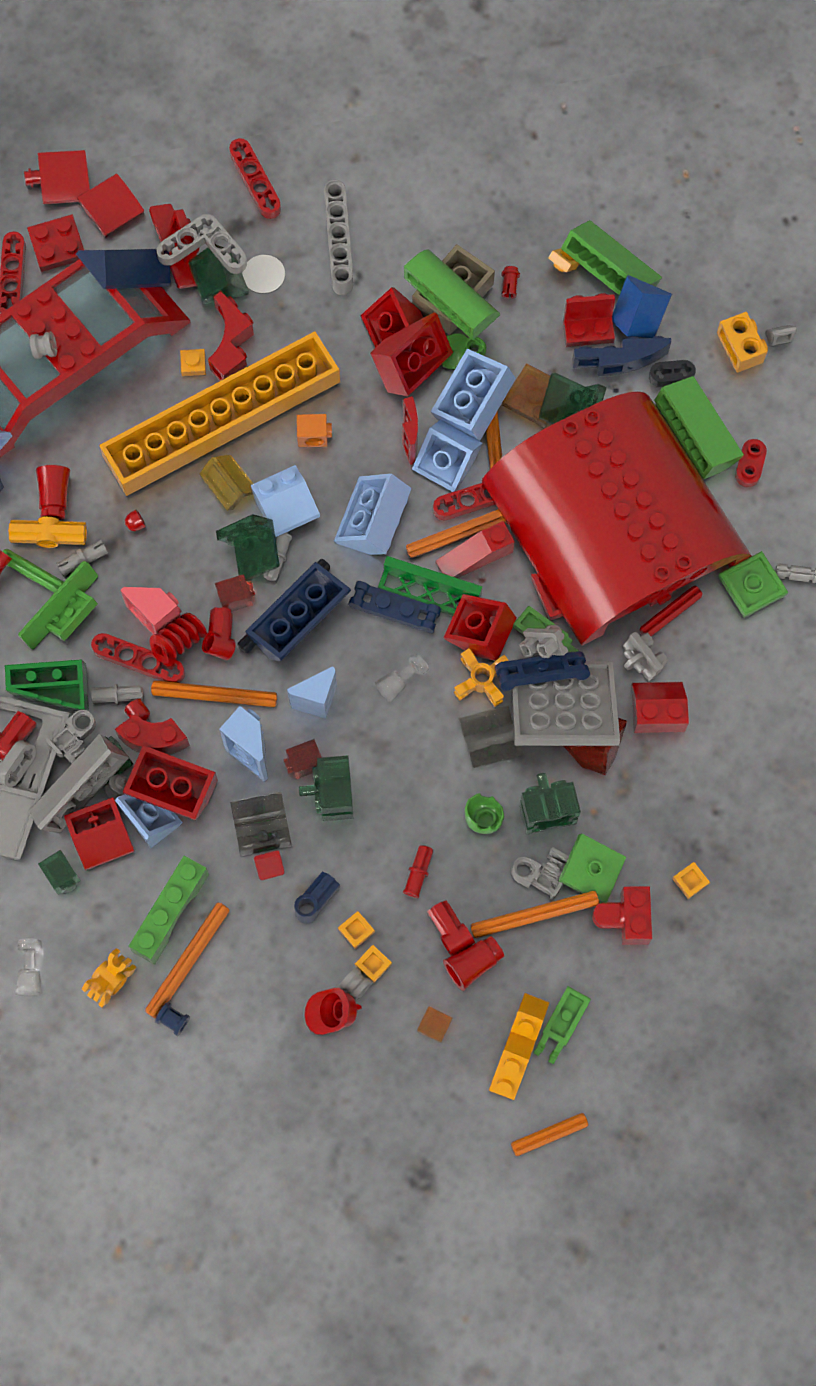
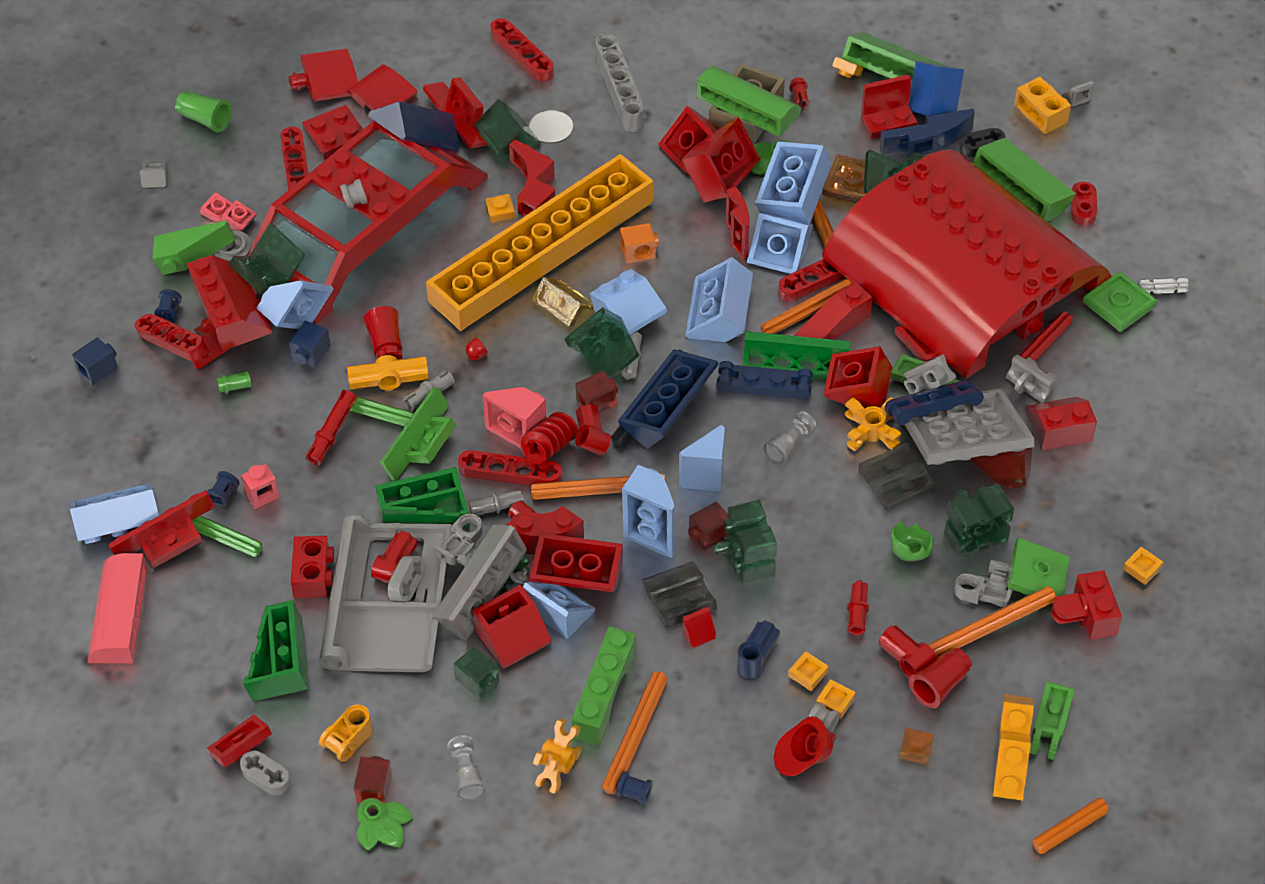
camera: 10 degrees left, 20 degrees down
light grey beam [156,214,247,274] -> none

